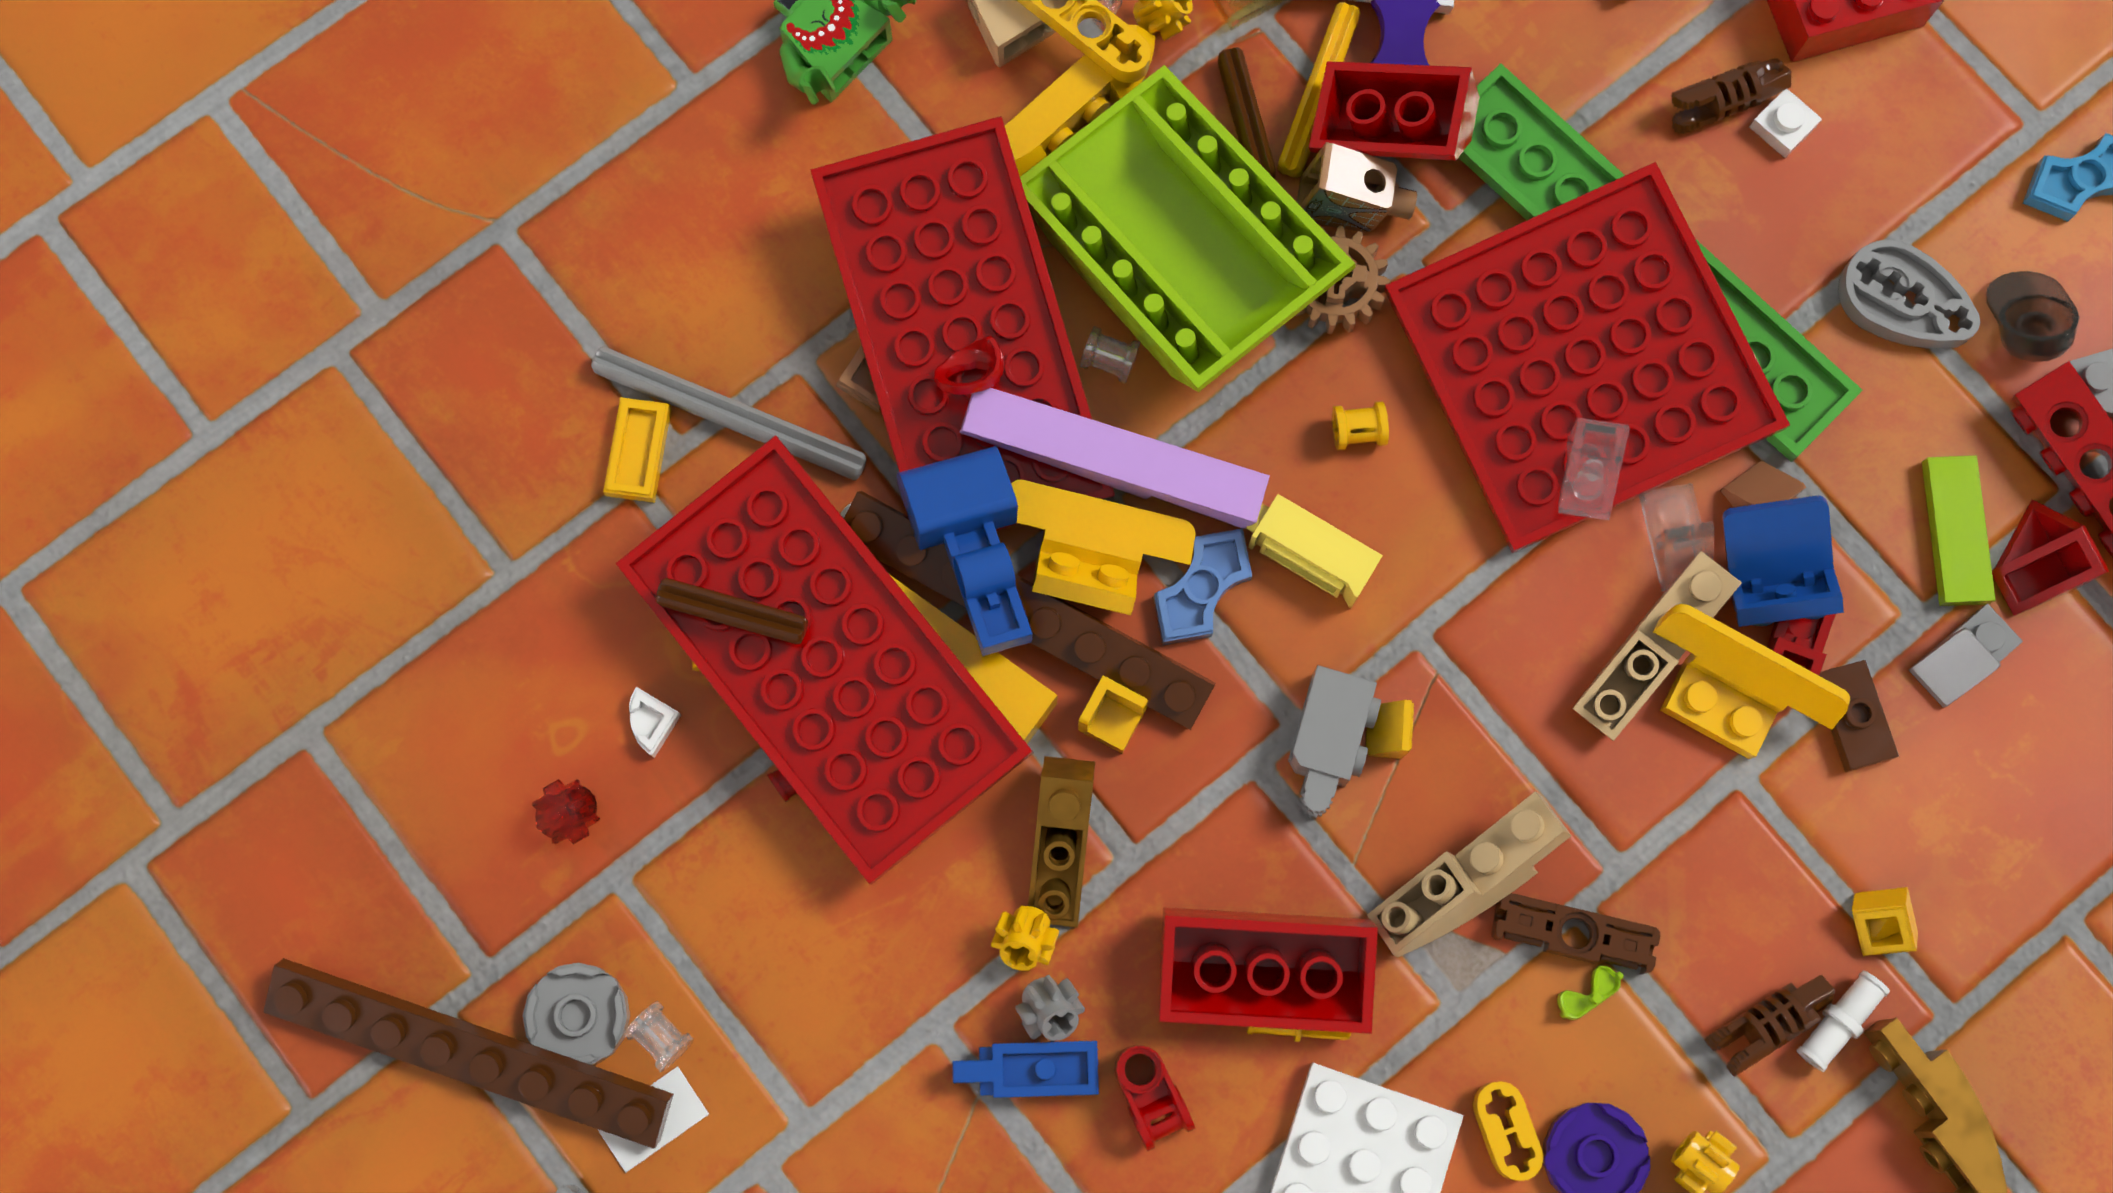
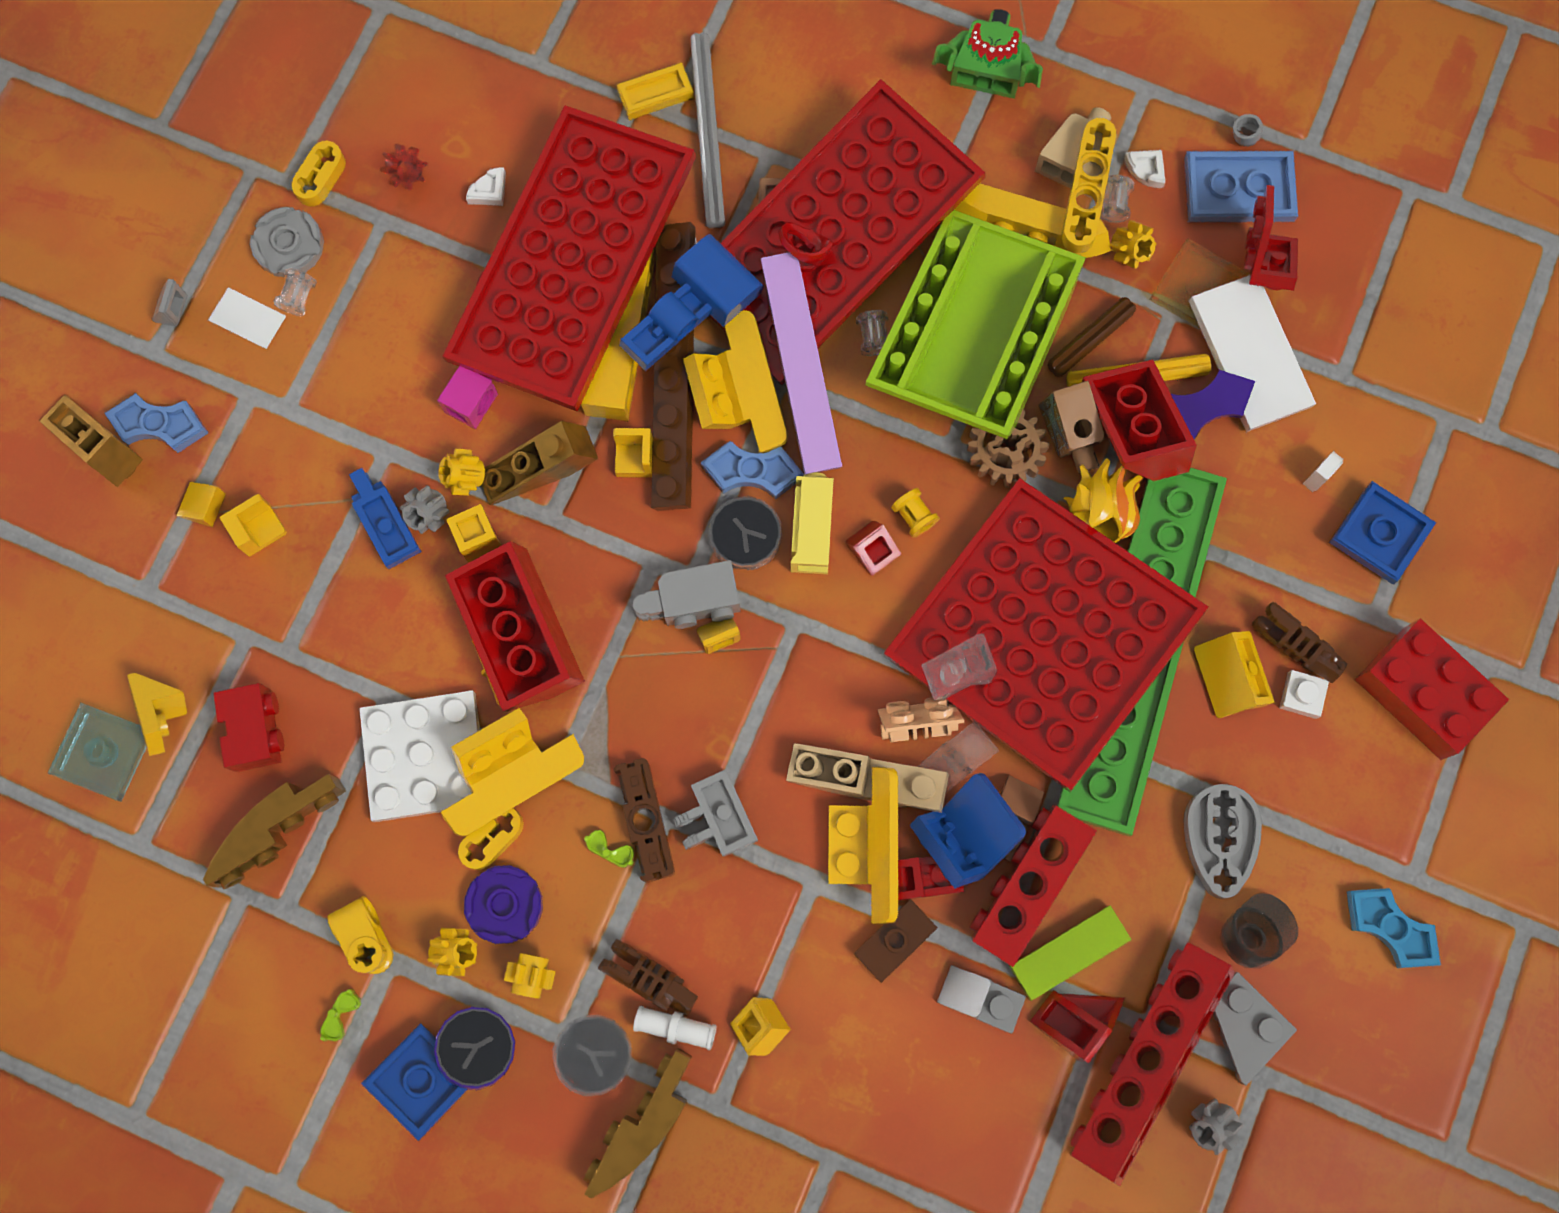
camera: 65 degrees right, 0 degrees up
reddish brown plate [263,958,674,1149] -> none
reddish brown axle [656,578,808,644] -> none
red piece [1114,1045,1195,1152] -> none
tan slope [1367,791,1572,957] -> none
none -> yellow beam [291,141,346,207]
none -> dark pink brick [437,366,498,430]
none -> yellow plate [441,708,584,836]
none -> yellow panel [446,504,502,563]
none -> clear tile [553,1015,632,1096]
none -> light grey hinge [673,769,758,857]
none -> black tile [708,496,782,570]
none -> red slope [845,521,901,576]
none -> light nougat hinge [878,697,964,743]
none -> red brick [969,804,1097,967]
none -> yellow hair [1064,458,1143,543]
none -> yellow panel [1194,631,1275,718]

